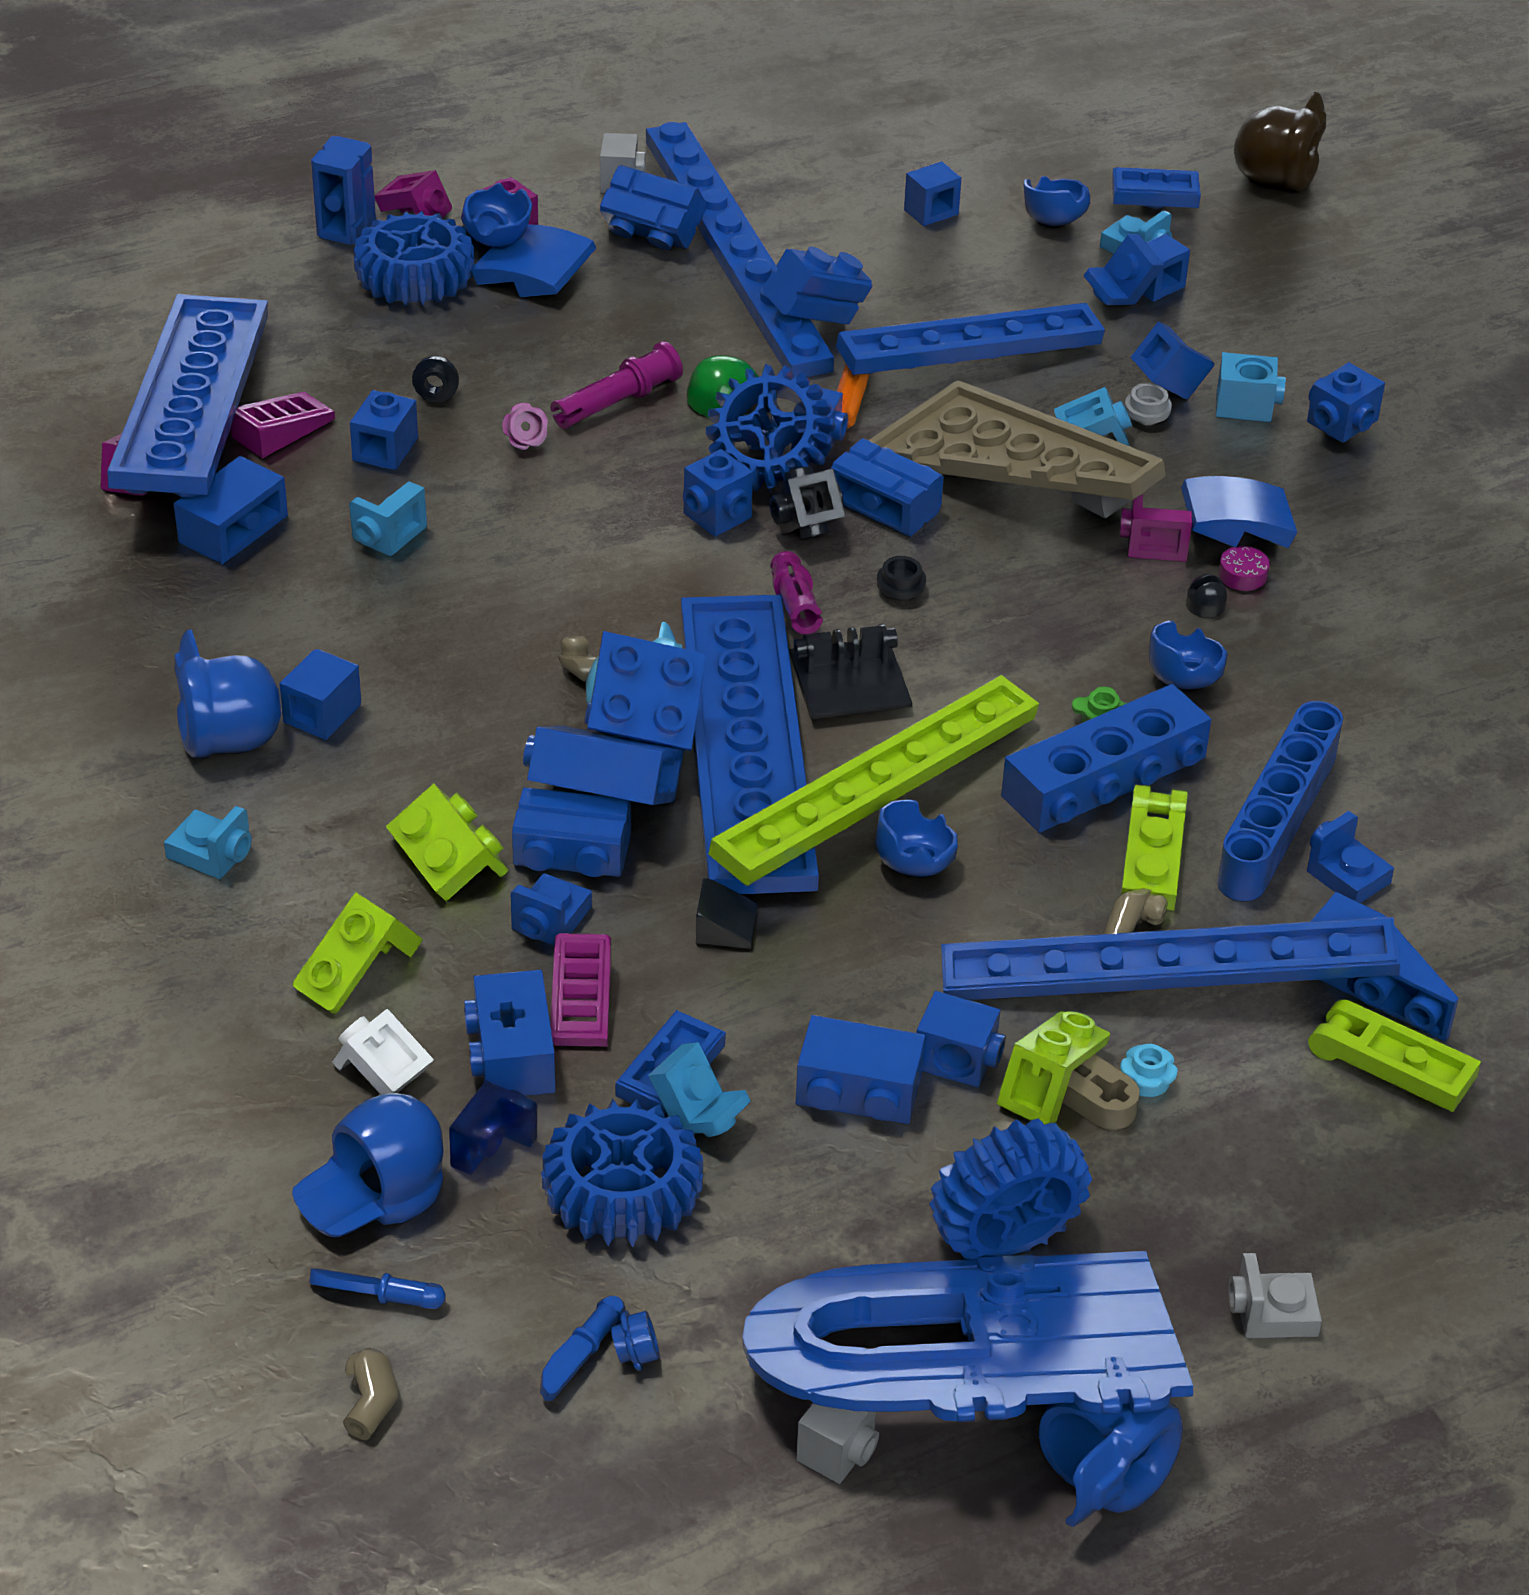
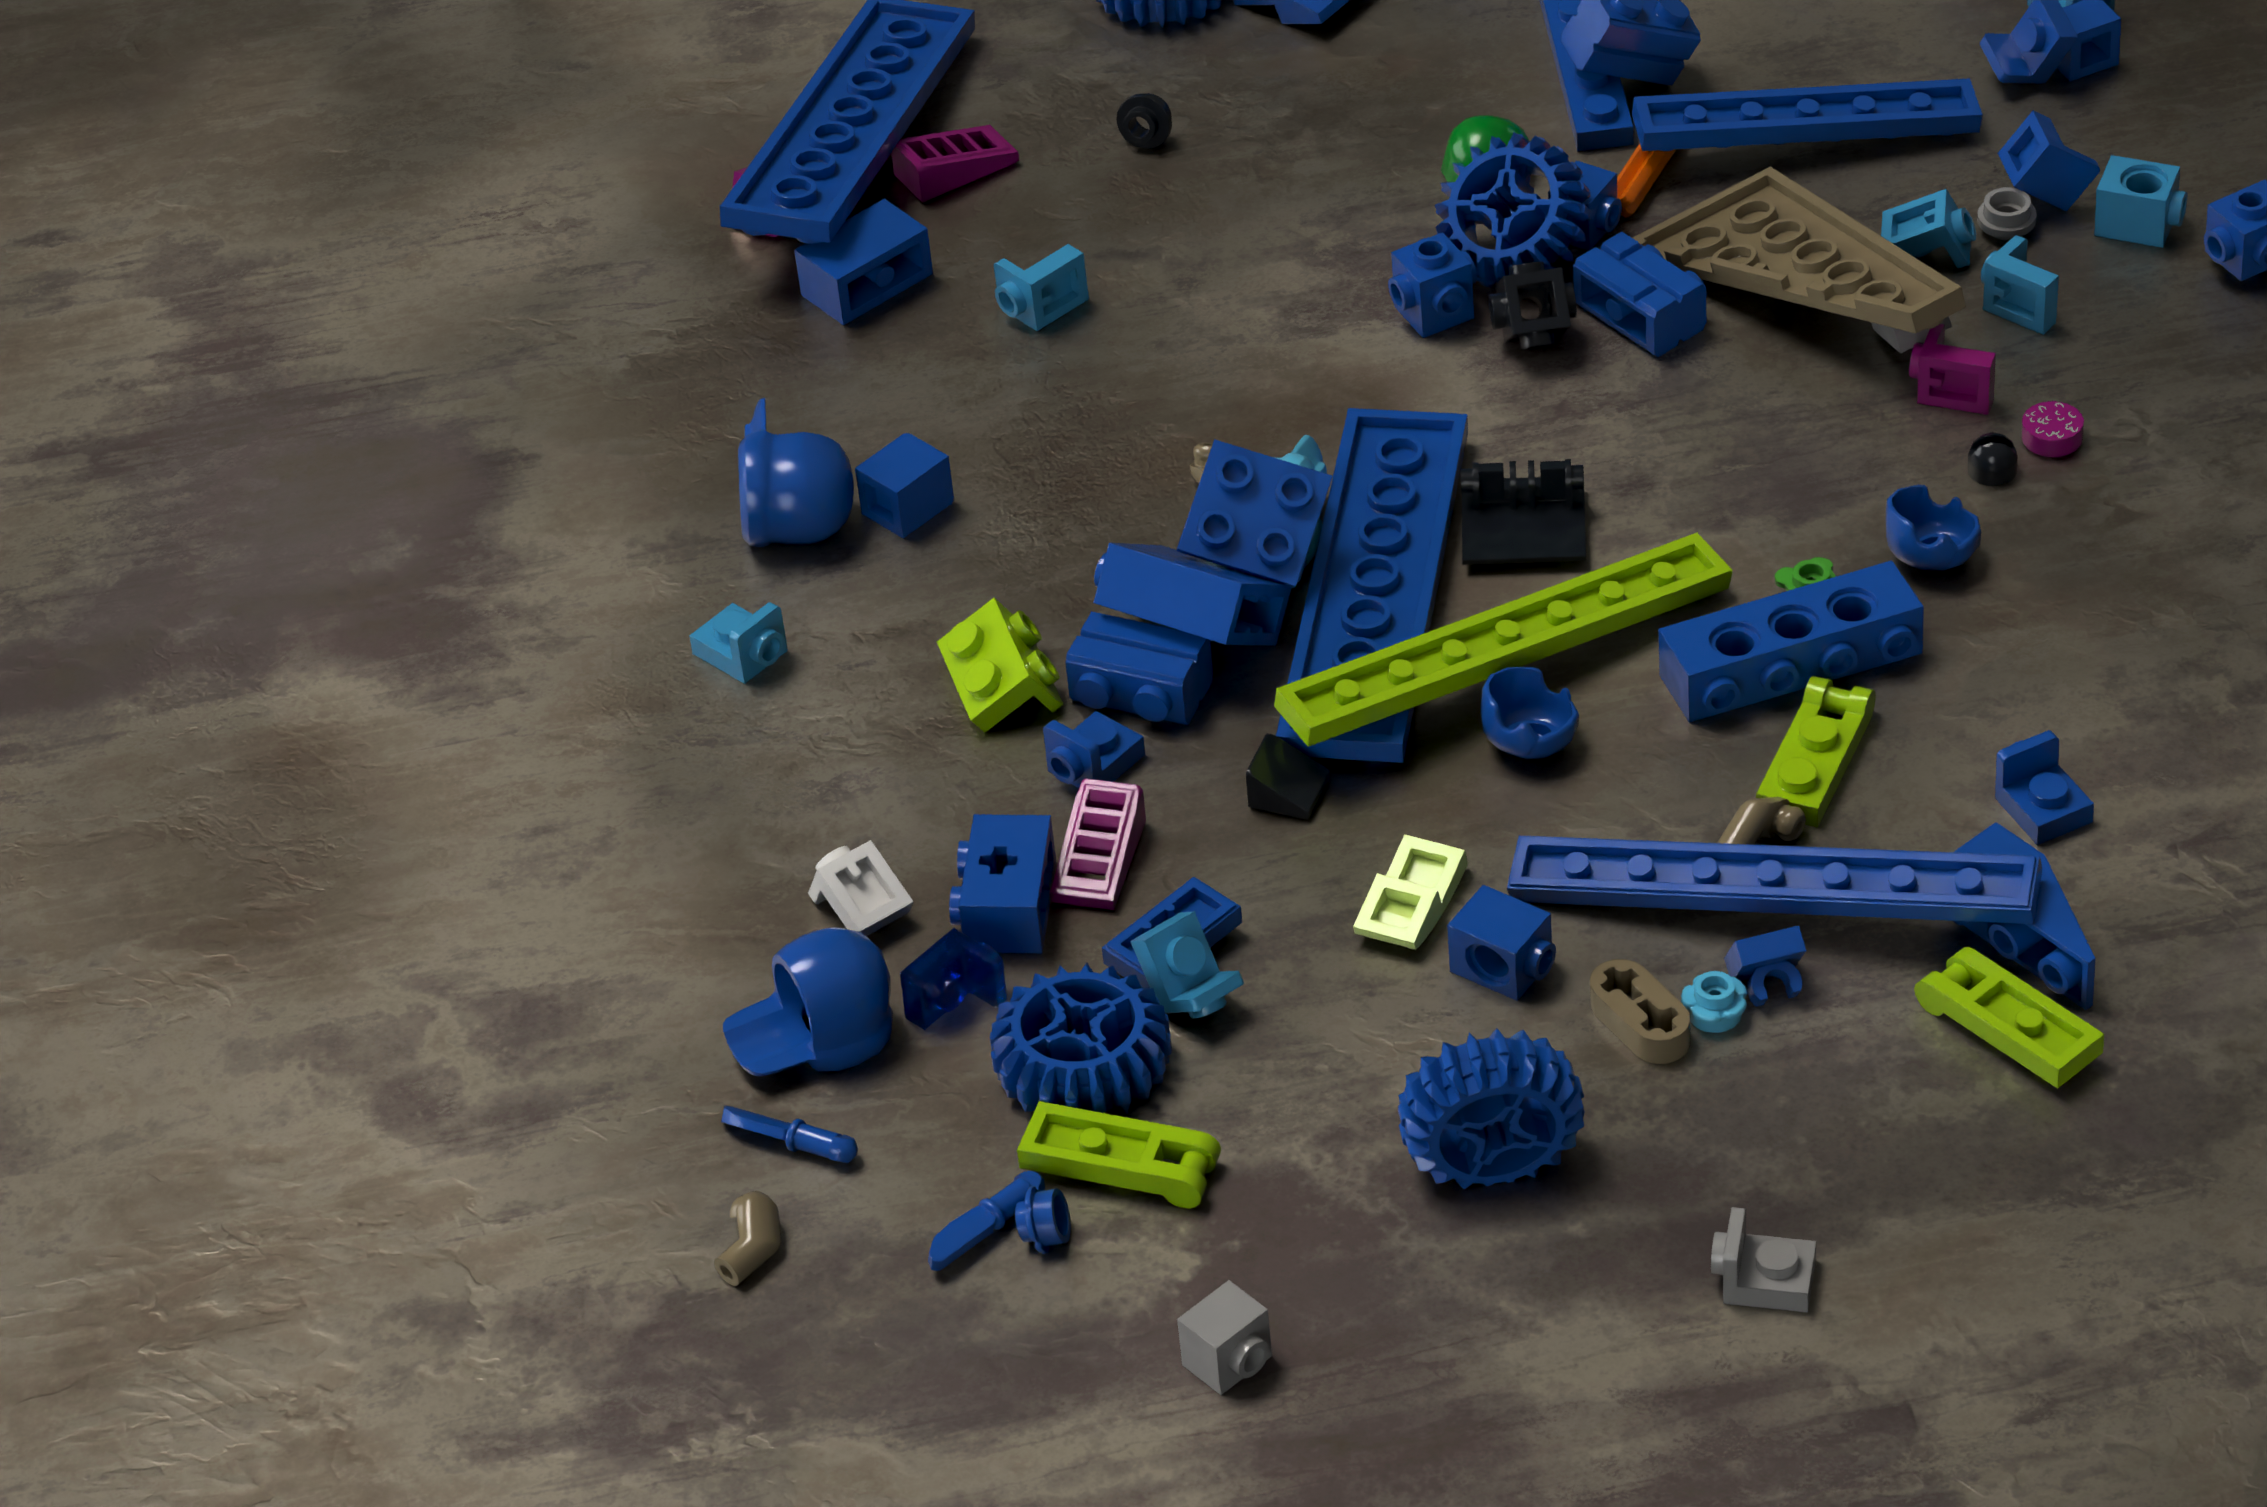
camera: 20 degrees right, 0 degrees up
lime bracket [293,892,424,1014] -> none
blue brick [350,390,418,470] -> none
magenta plate [502,403,548,450] -> none
magenta pin [550,341,683,429] -> none
blue door [742,1251,1193,1422] -> none
magenta pin [770,551,823,634] -> none
blue brick [795,1015,925,1125] -> none
black plate [877,556,926,601] -> none
lime bracket [996,1011,1110,1125] -> none
blue piece [1038,1402,1183,1527] -> none
blue slope [1181,476,1297,548] -> none
blue beam [1217,701,1343,902] -> none
none -> lime plate [1017,1101,1221,1209]
none -> yellowish green slope [1353,834,1468,950]
none -> blue tile [1724,925,1807,1007]
none -> dark azure bracket [1980,235,2059,335]

